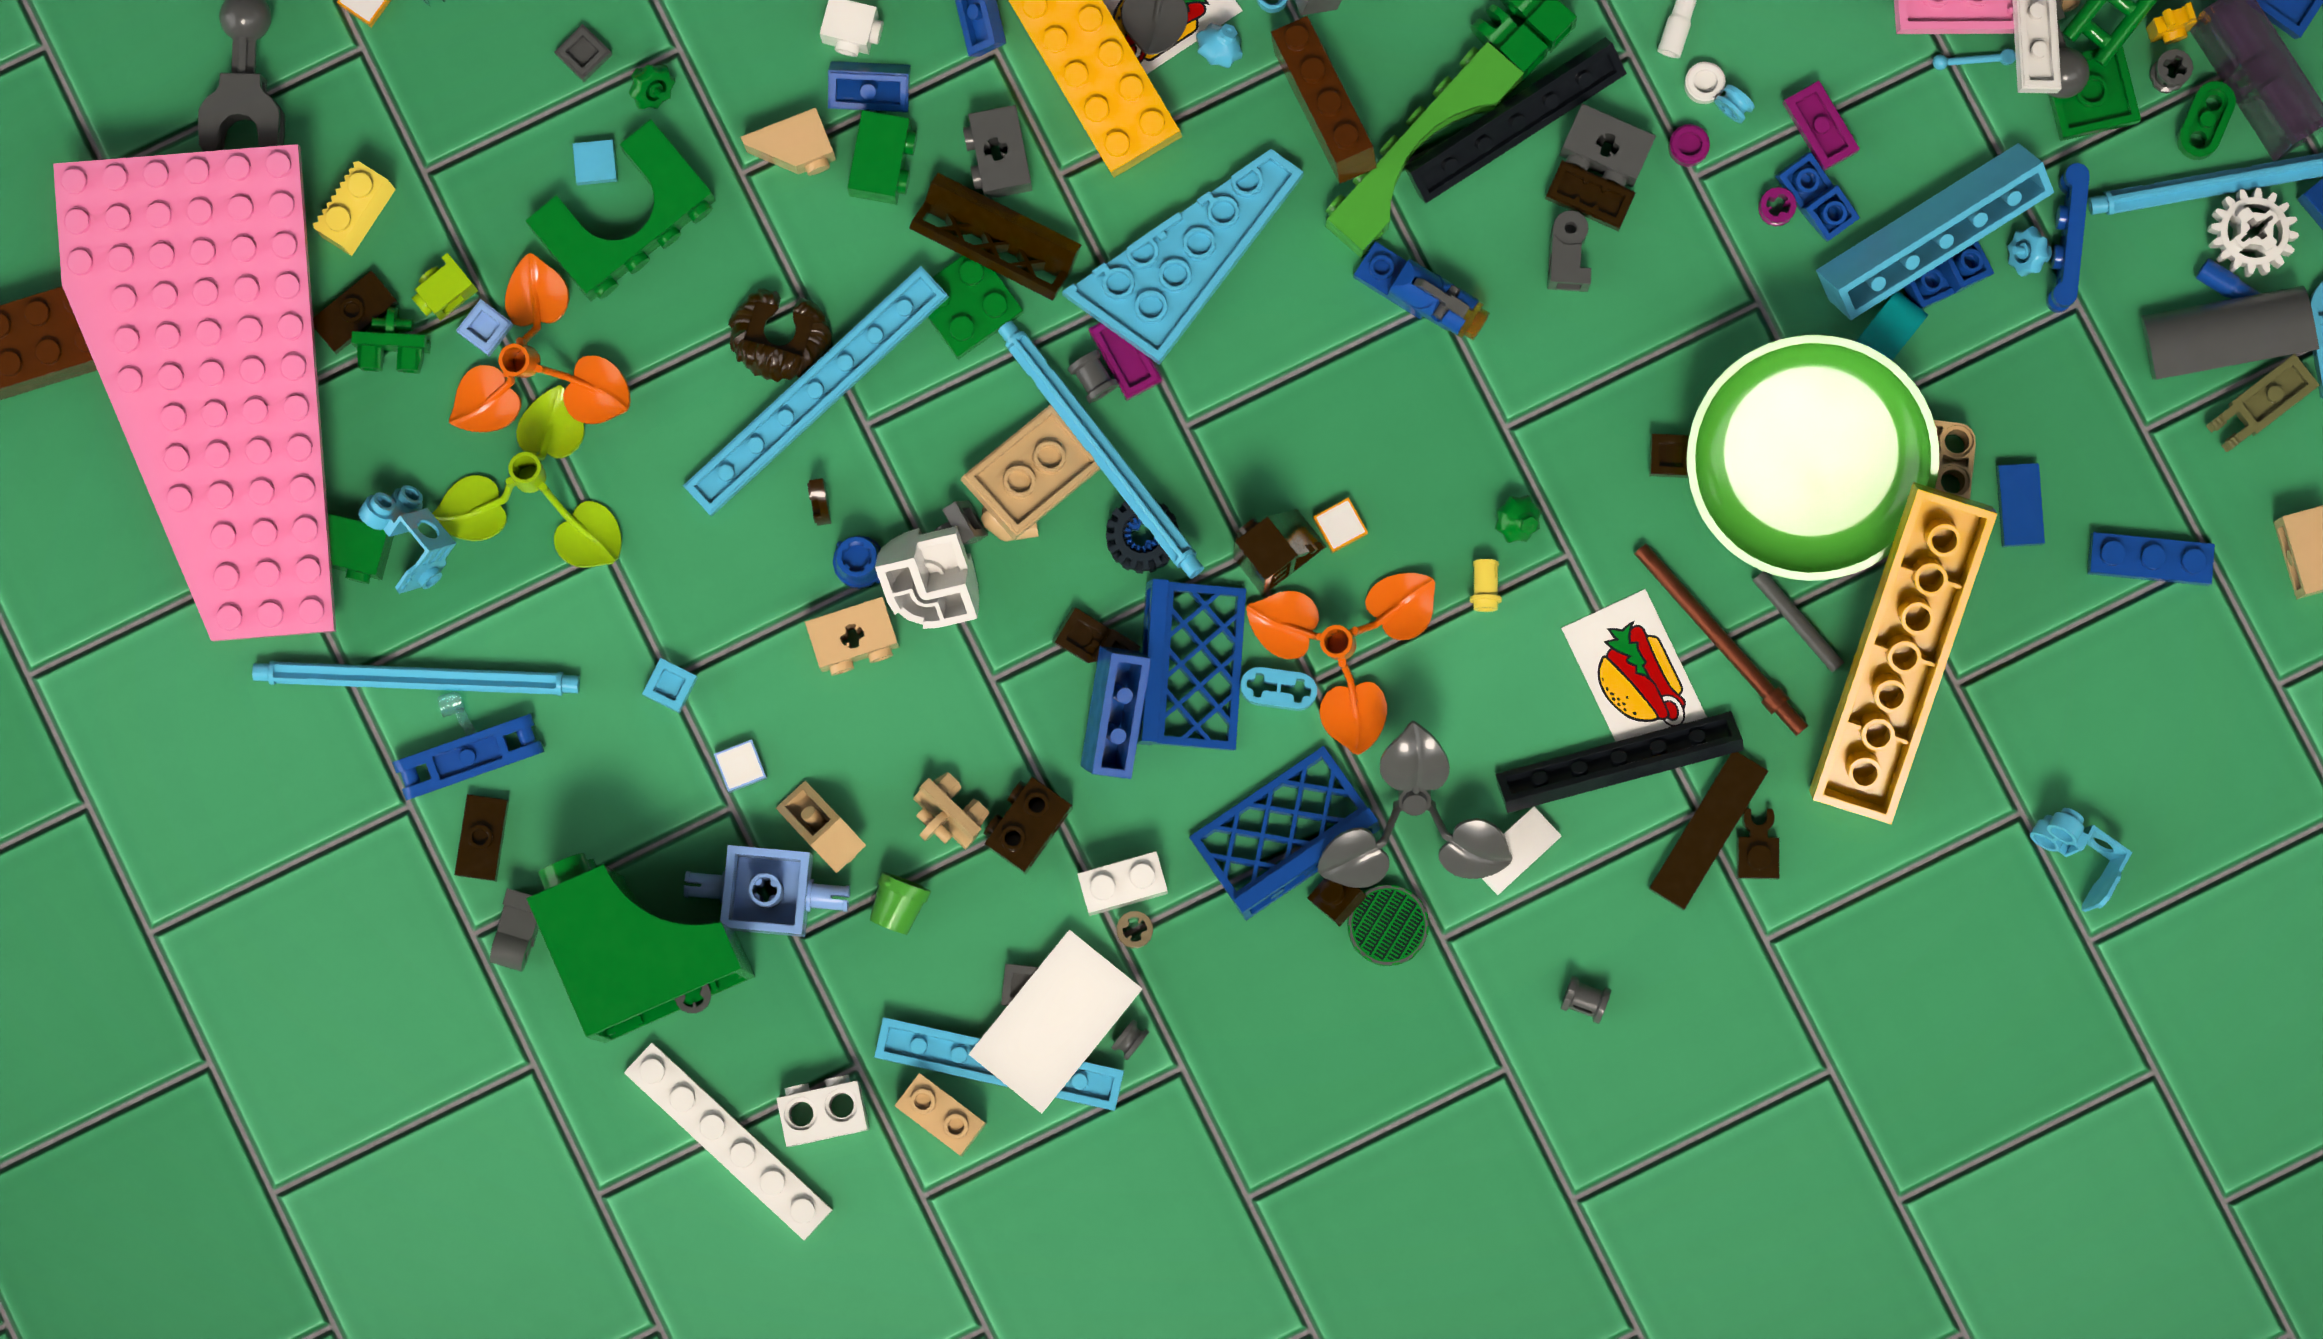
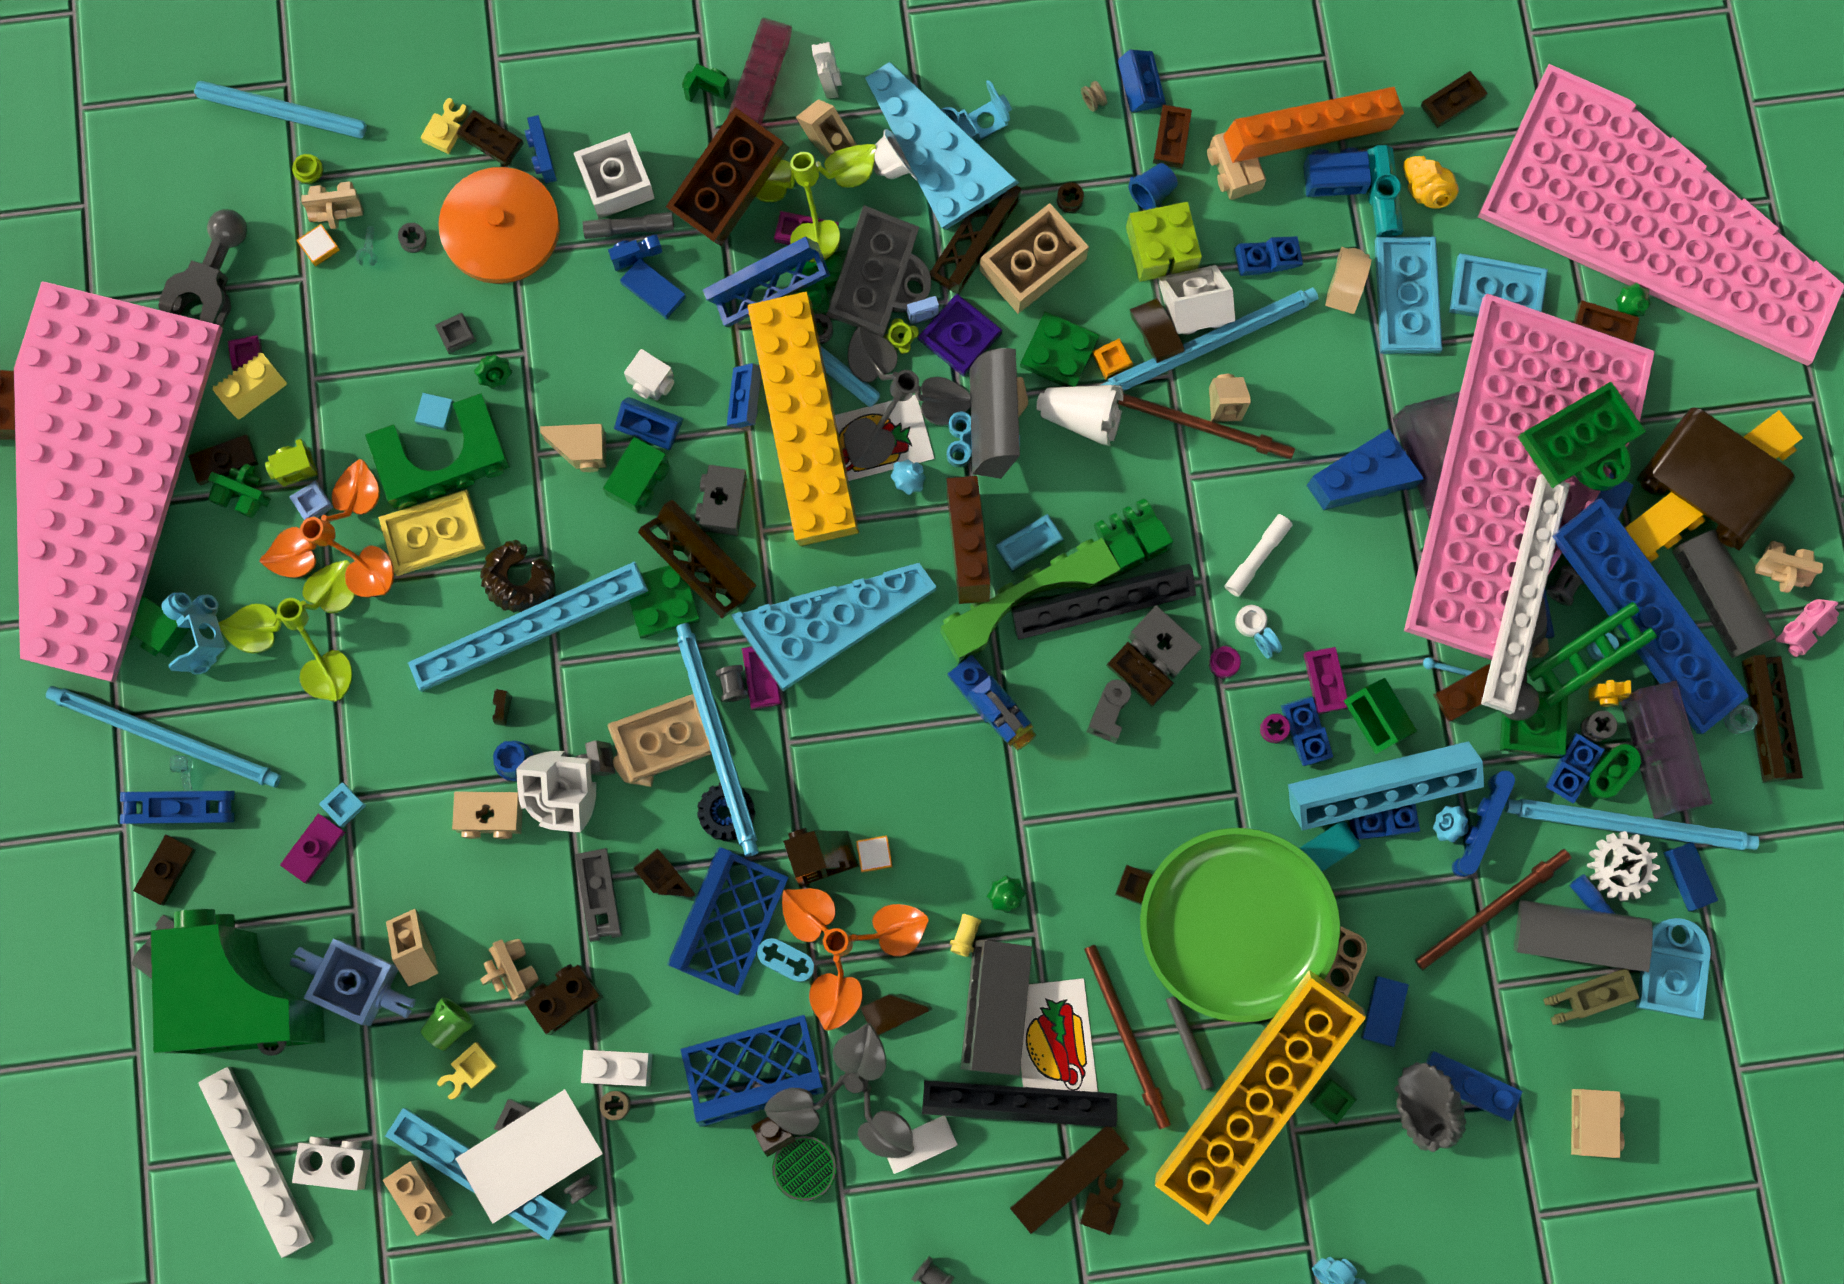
camera: 15 degrees right, 5 degrees down
white tile [714,739,767,793] -> none
blue brick [1080,646,1151,779] -> none
none -> magenta tile [228,335,263,371]
none -> magenta plate [280,813,346,884]
none -> light yellow tile [378,489,485,576]
none -> light yellow plate [437,1042,498,1100]
none -> dark grey plate [575,848,622,942]
none -> dark brown slope [861,993,932,1035]
none -> dark grey brick [960,940,1032,1076]
none -> medium azure tile [996,514,1064,572]
none -> green tile [1310,1078,1357,1125]
none -> green brick [1344,678,1417,754]
none -> dark grey piece [1394,1062,1466,1152]
none -> copper bar [1415,849,1572,970]
none -> reddish brown plate [1433,664,1490,721]
none -> blue slope [1545,733,1604,804]

